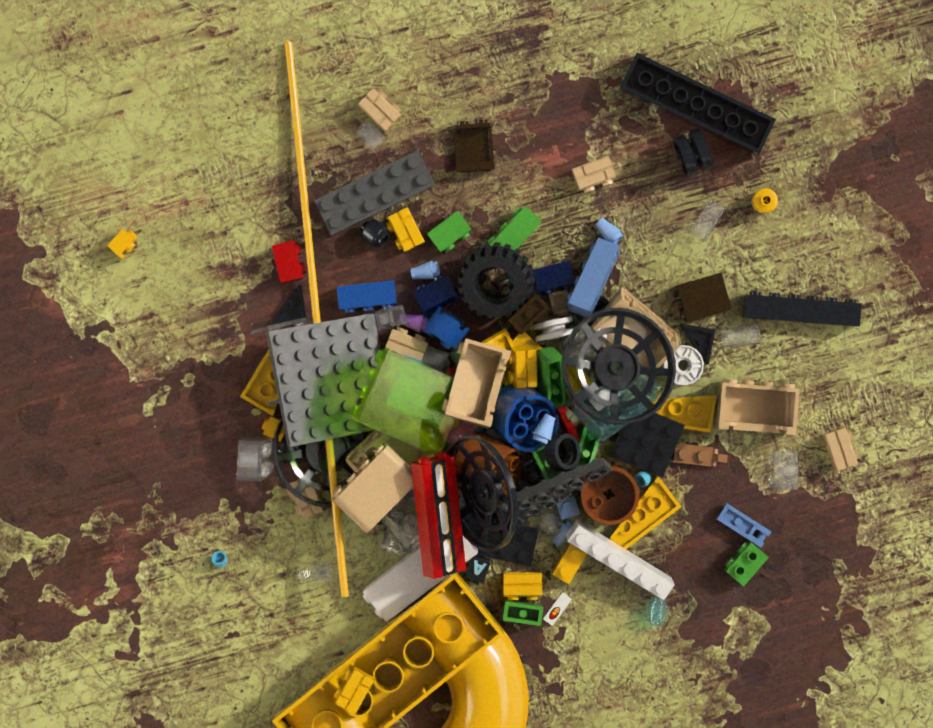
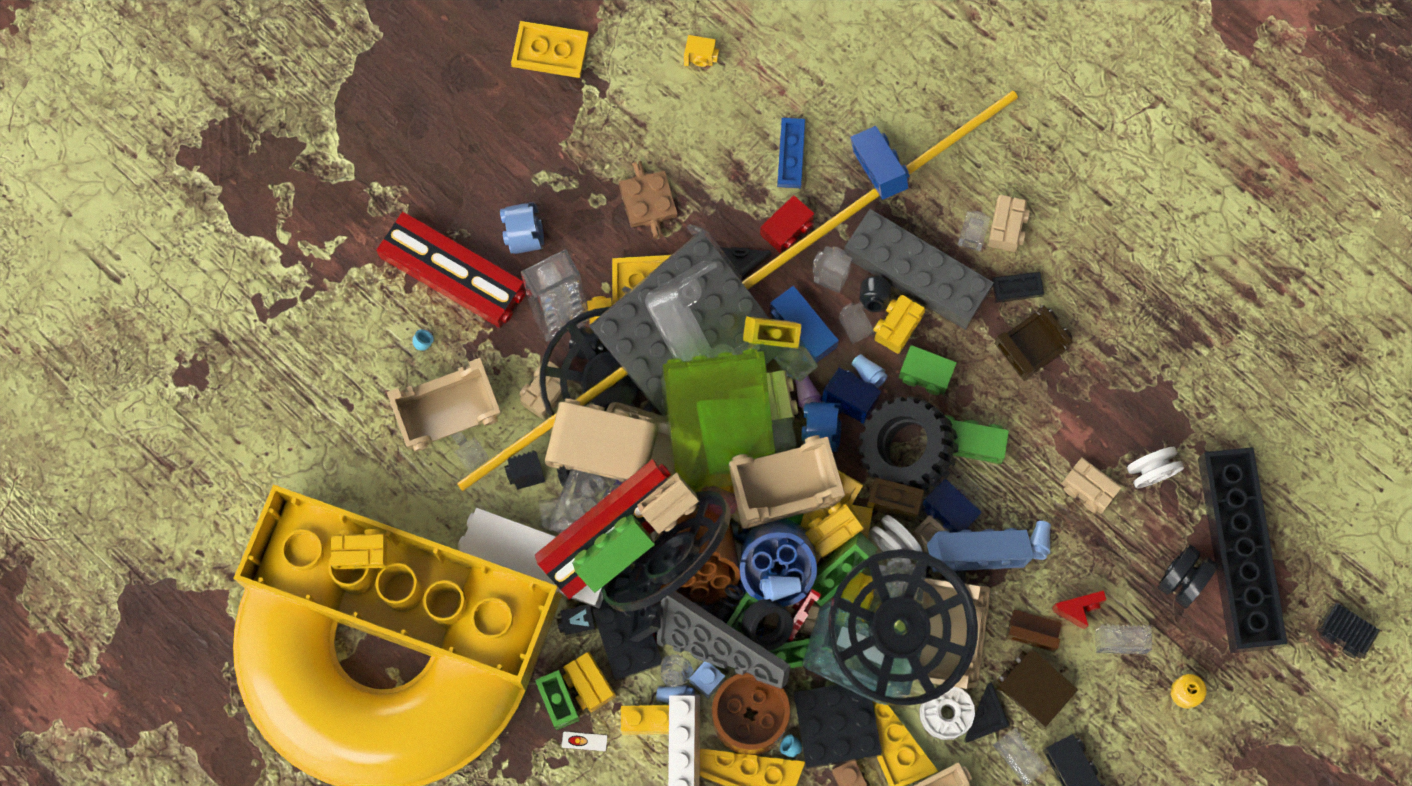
camera: 60 degrees right, 15 degrees down
none -> red brick [376,211,526,328]
none -> tan windscreen [387,358,501,452]
none -> medium blue brick [500,202,544,254]
none -> black brick [504,450,546,490]
none -> yellow plate [511,21,589,78]
none -> bright green brick [572,514,655,593]
none -> medium nougat plate [619,161,677,238]
none -> tan brick [637,473,699,534]
none -> clear windscreen [645,261,761,379]
none -> yellow brick [743,316,801,348]
none -> blue plate [777,118,805,189]
none -> clear brick [812,245,853,294]
none -> clear bracket [839,302,874,344]
none -> blue brick [850,126,910,200]
none -> black plate [992,272,1044,303]
none -> reddish brown panel [1006,610,1062,652]
none -> red slope [1052,590,1107,629]
none -> white wheel [1127,447,1184,489]
none -> black brick [1316,602,1380,659]

